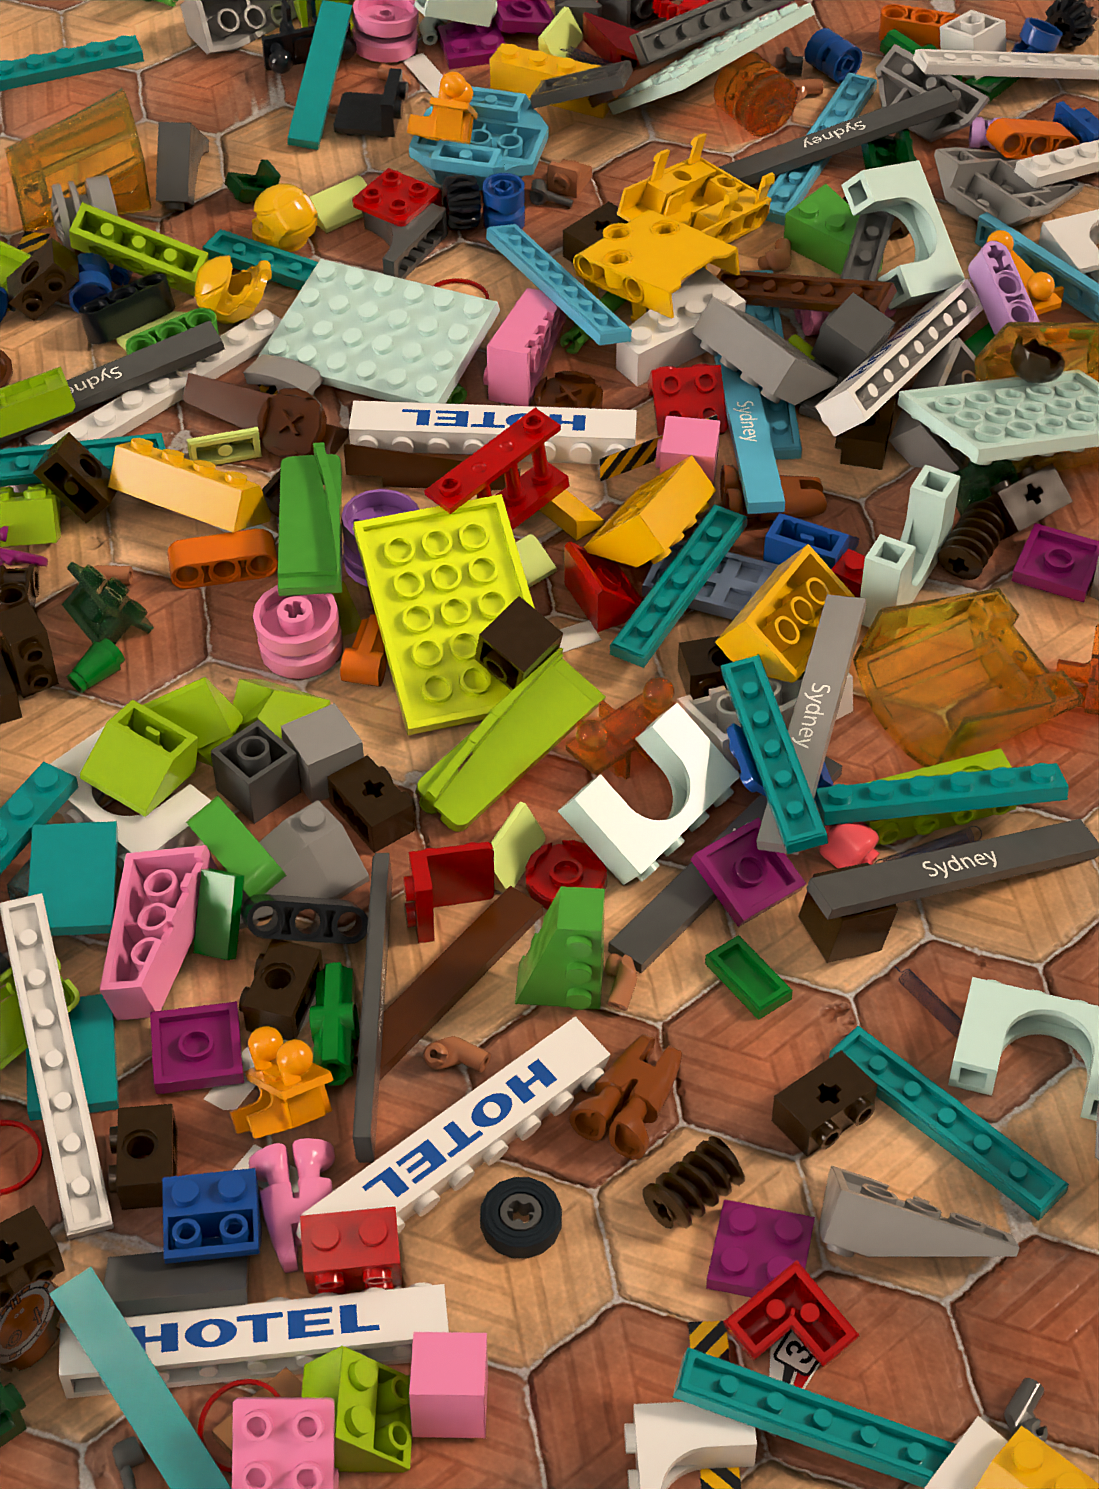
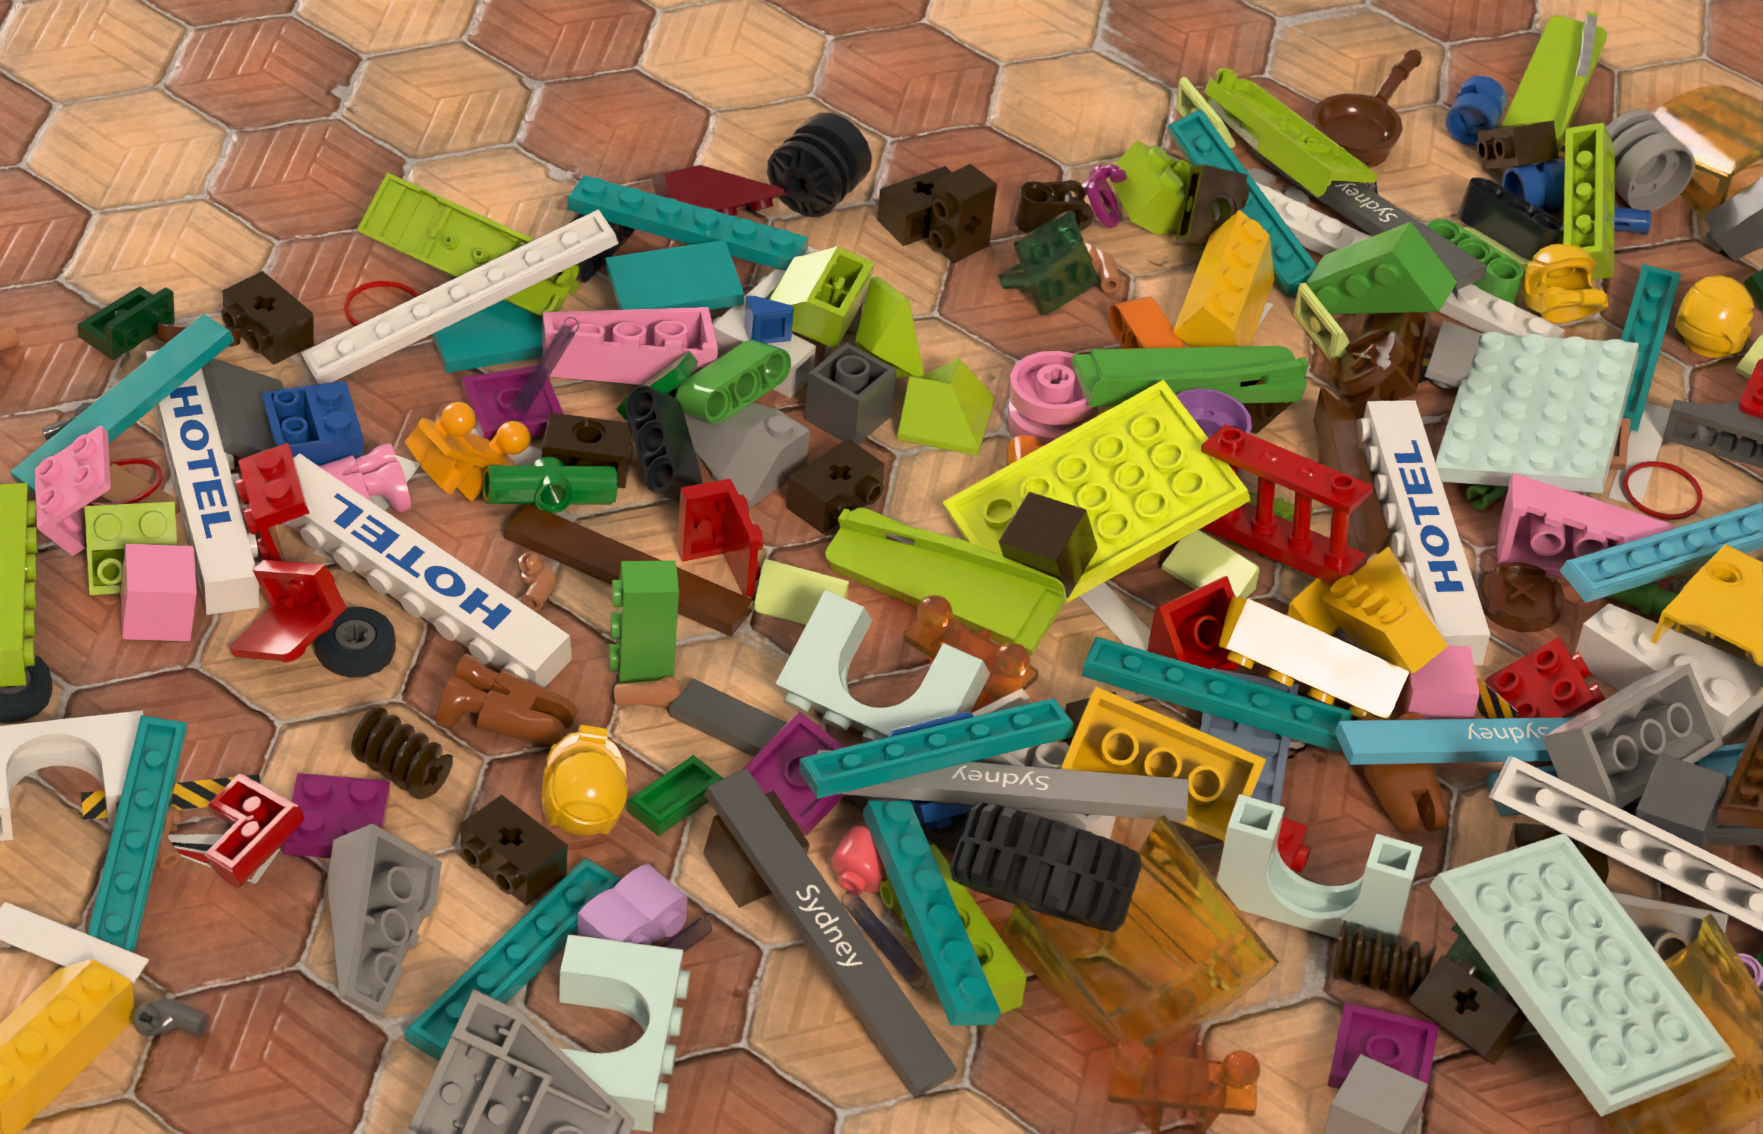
camera: 75 degrees right, 5 degrees down
green cone [67,638,125,693] -> none
dark brown brick [108,1104,178,1210] -> none
light grey head [281,703,364,803] -> none
dark grey tile [352,853,393,1163] -> none
red tile [525,840,607,910] -> none
blue slope [763,513,859,569] -> none
dark brown hair [1010,335,1065,384] -> none
none -> red bracket [229,560,347,662]
none -> piece [509,317,579,422]
none -> yellow helmet [542,724,628,837]
none -> lavender brick [577,864,688,946]
none -> blue slope [744,296,794,344]
none -> black tyre [950,802,1142,932]
none -> bright green wedge [1306,222,1457,314]
none -> yellow wedge [1322,546,1448,674]

